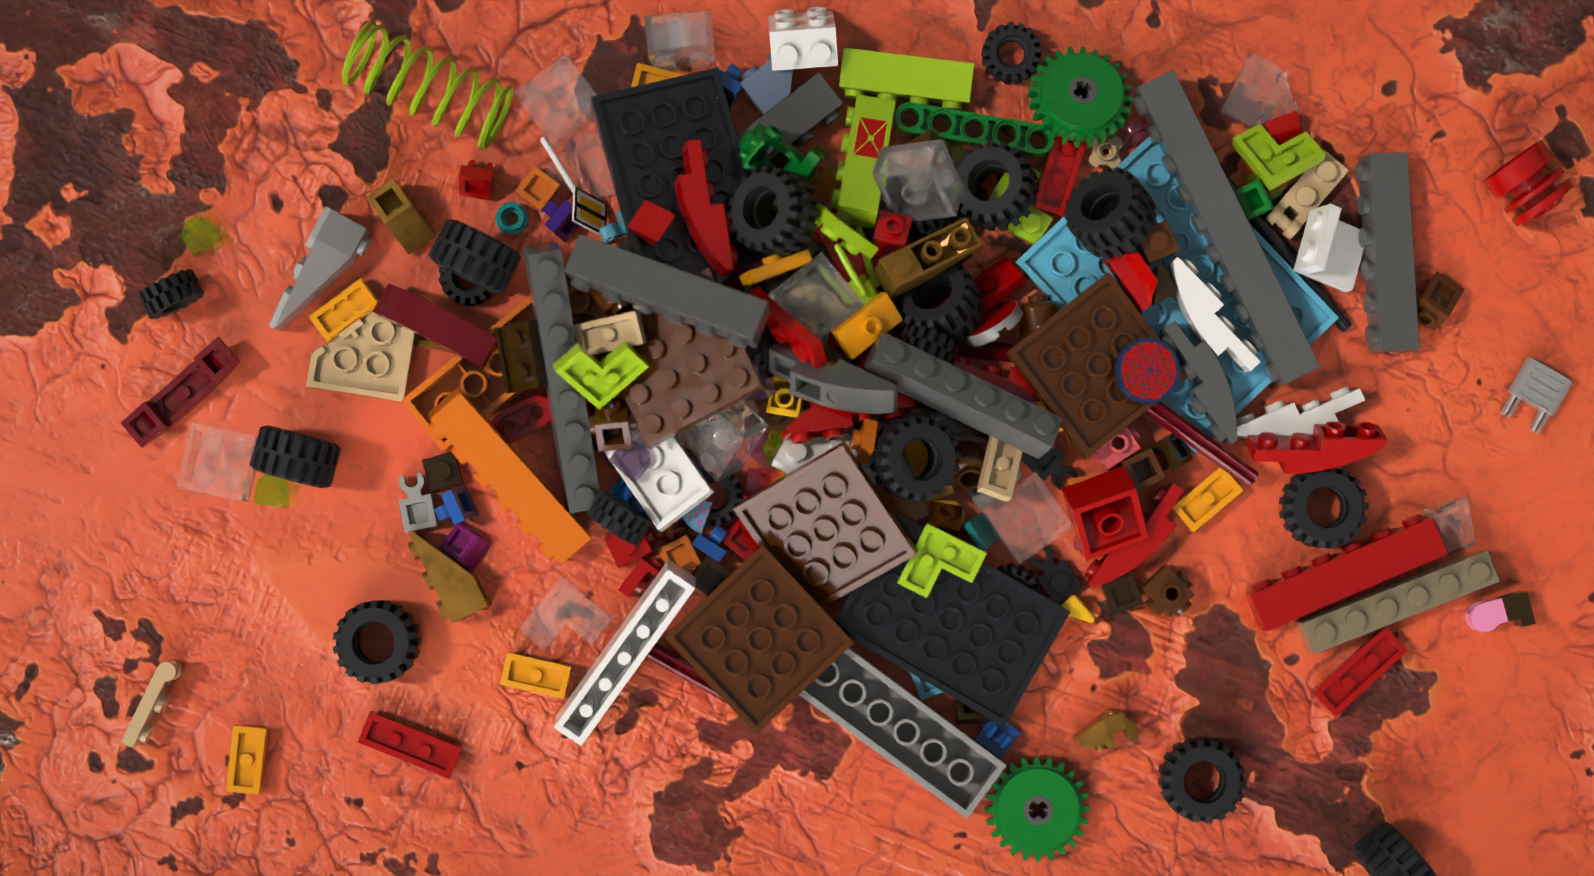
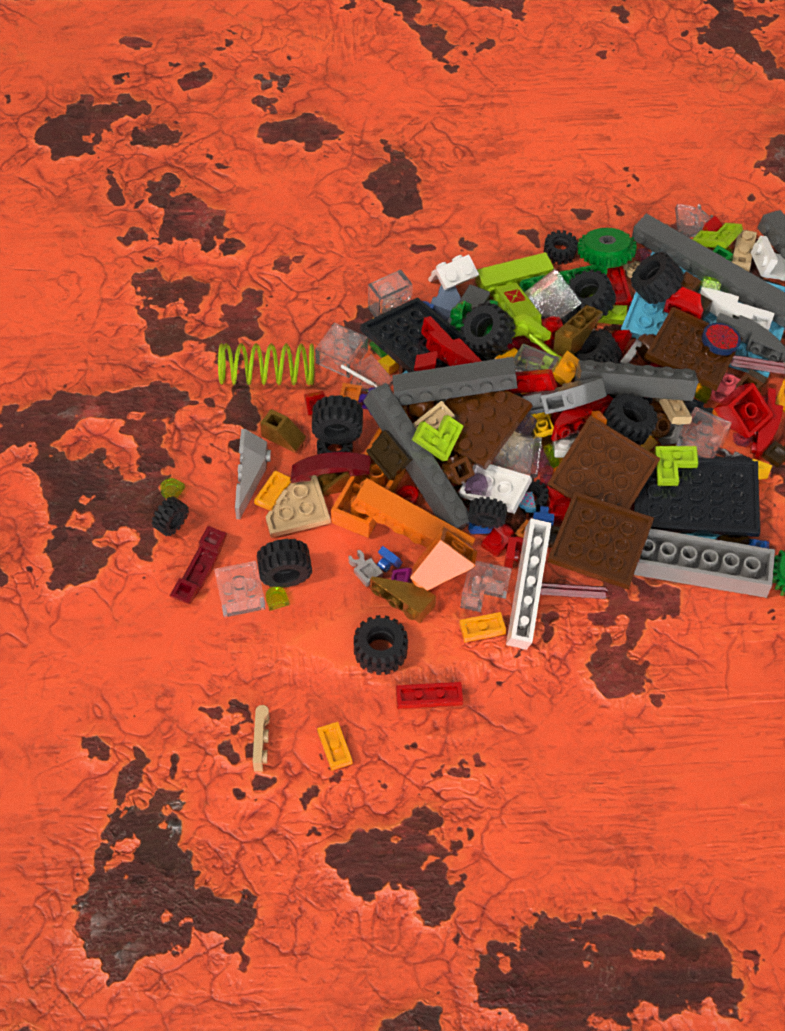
camera: 25 degrees left, 30 degrees down
dark brown plate [422,452,464,492] -> none
none -> slope [410,527,478,590]
none -> clear neon green tile [701,276,722,291]

